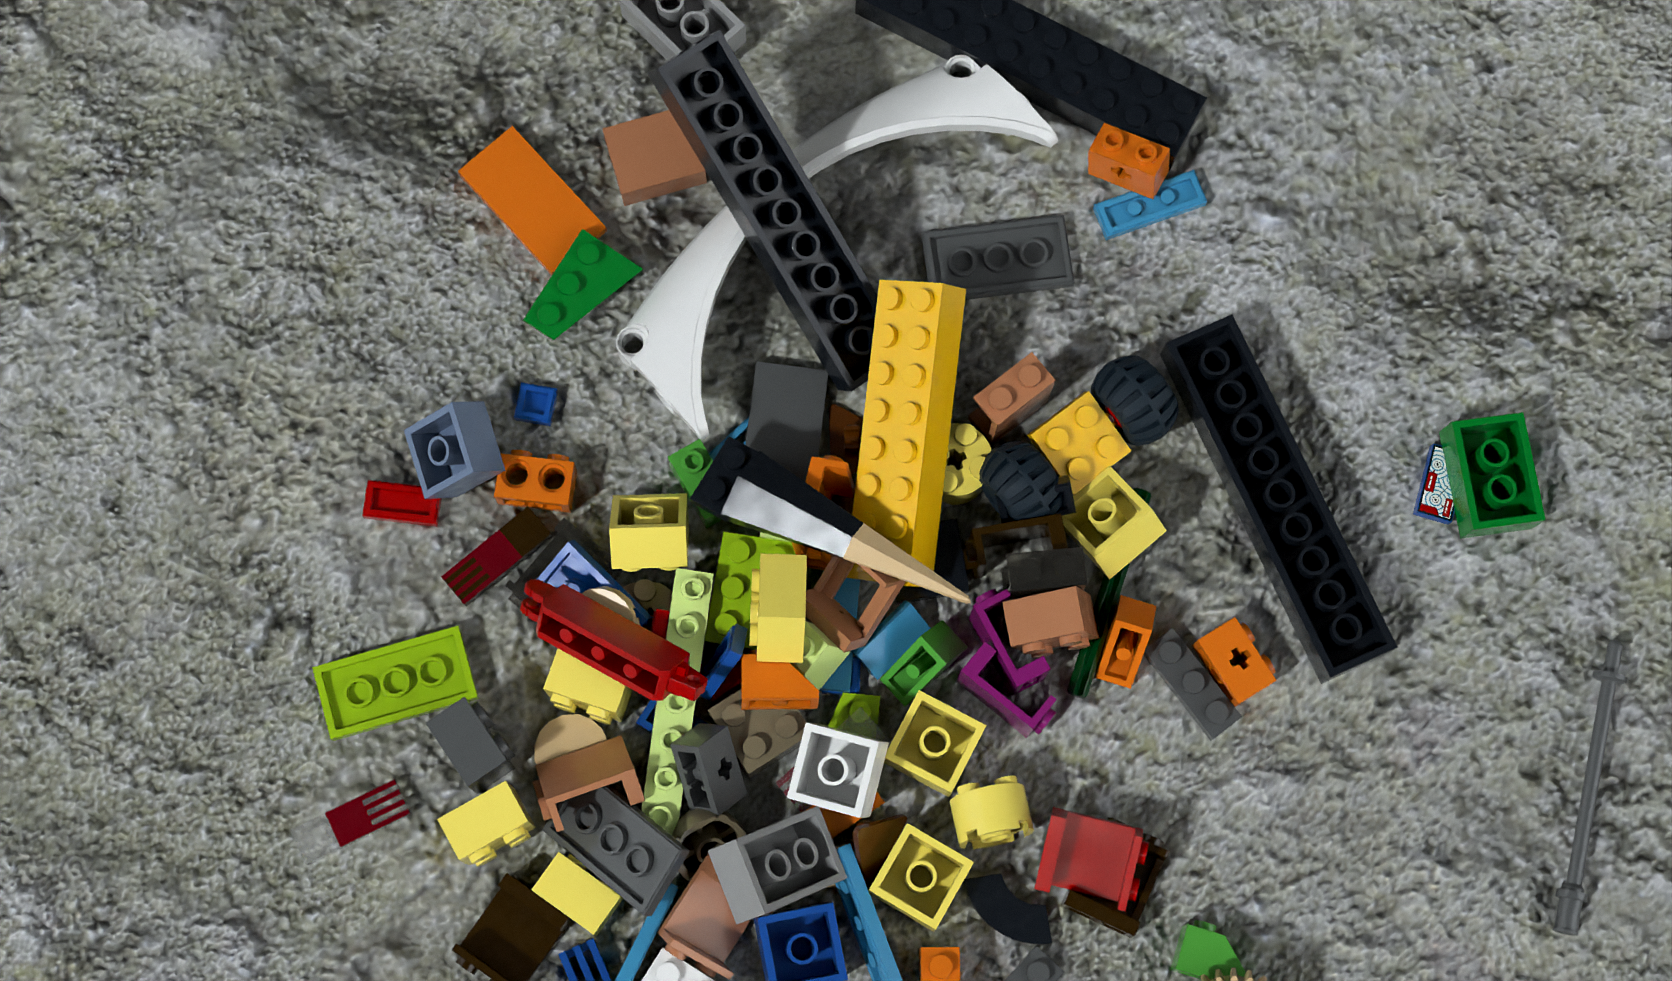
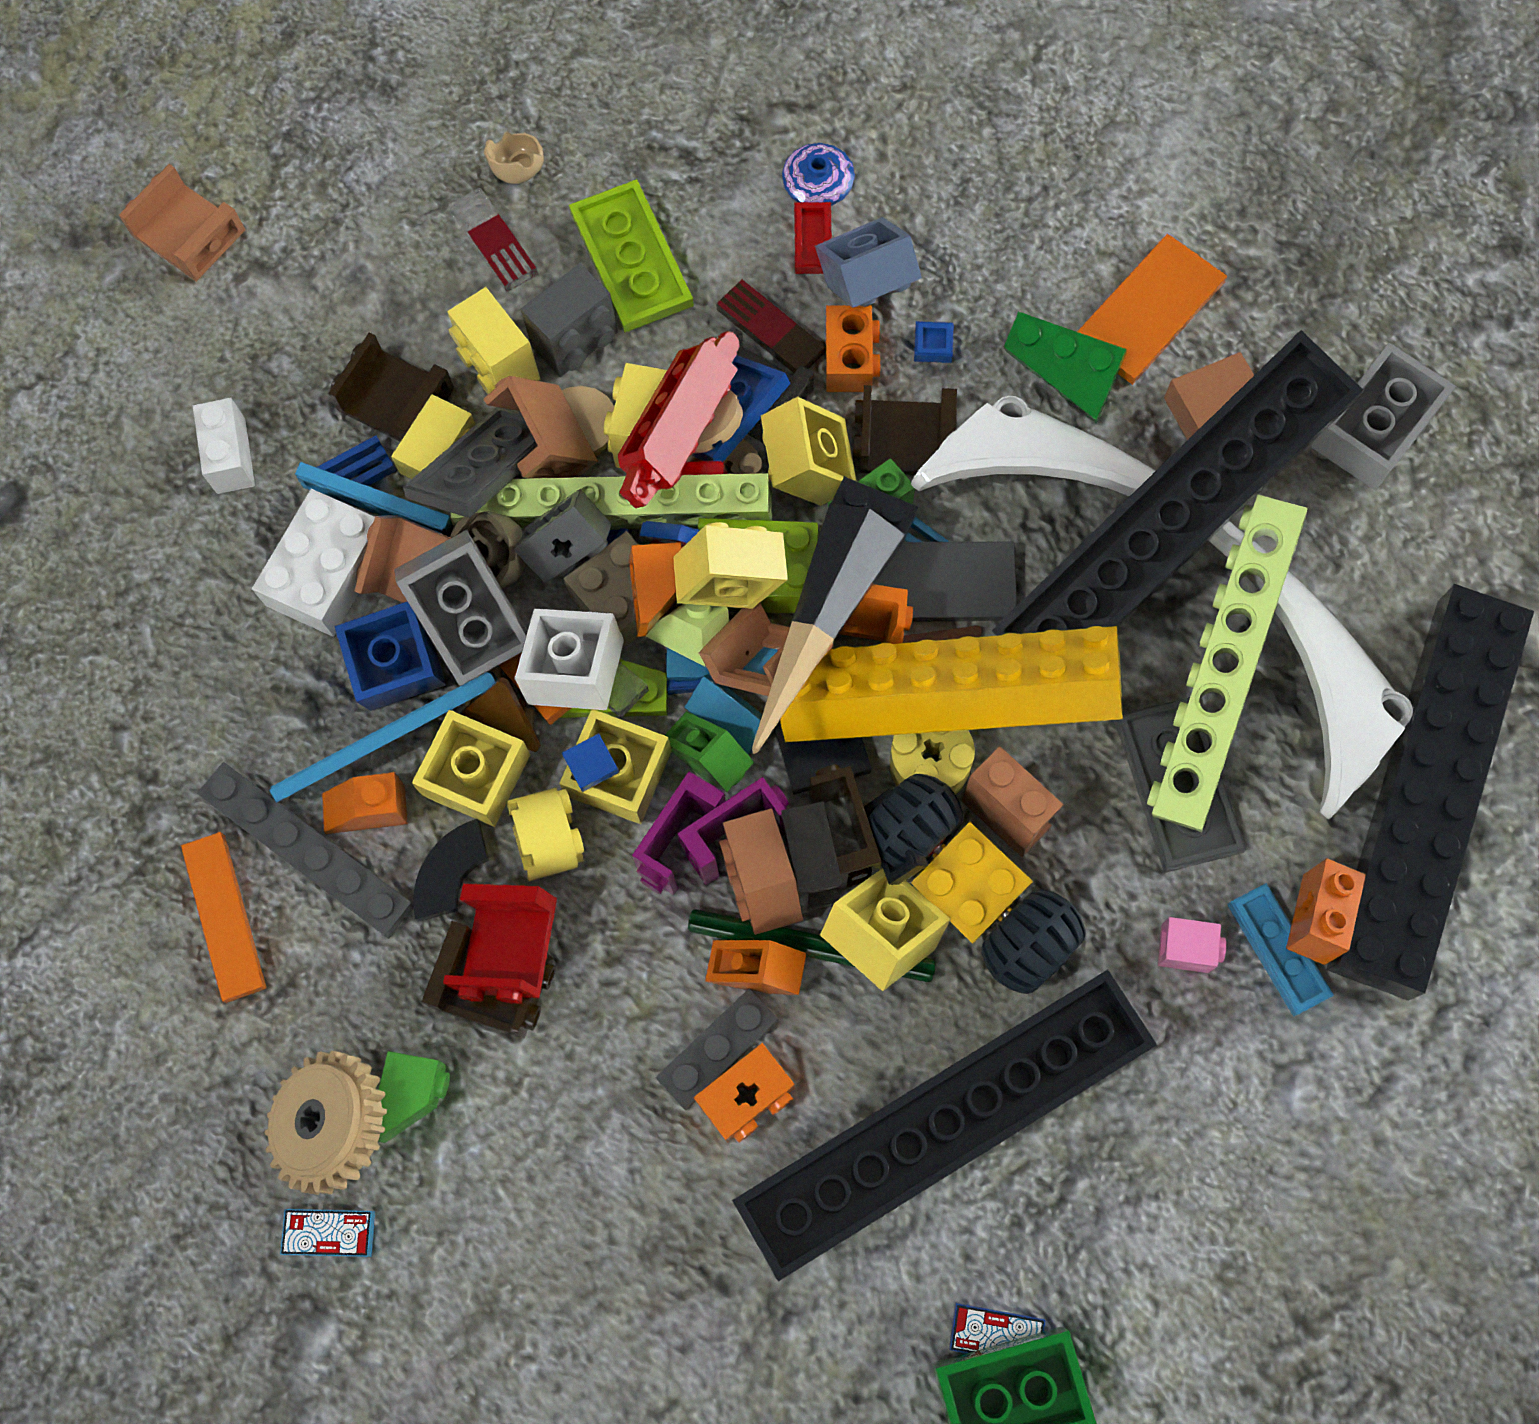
camera: 90 degrees right, 5 degrees down
none -> tan hair [484,132,544,184]
none -> blue tile [562,733,620,792]
none -> dish [782,143,855,206]
none -> dark brown panel [853,385,957,475]
none -> yellowish green brick [1147,494,1308,832]
none -> bright pink brick [1158,917,1226,973]

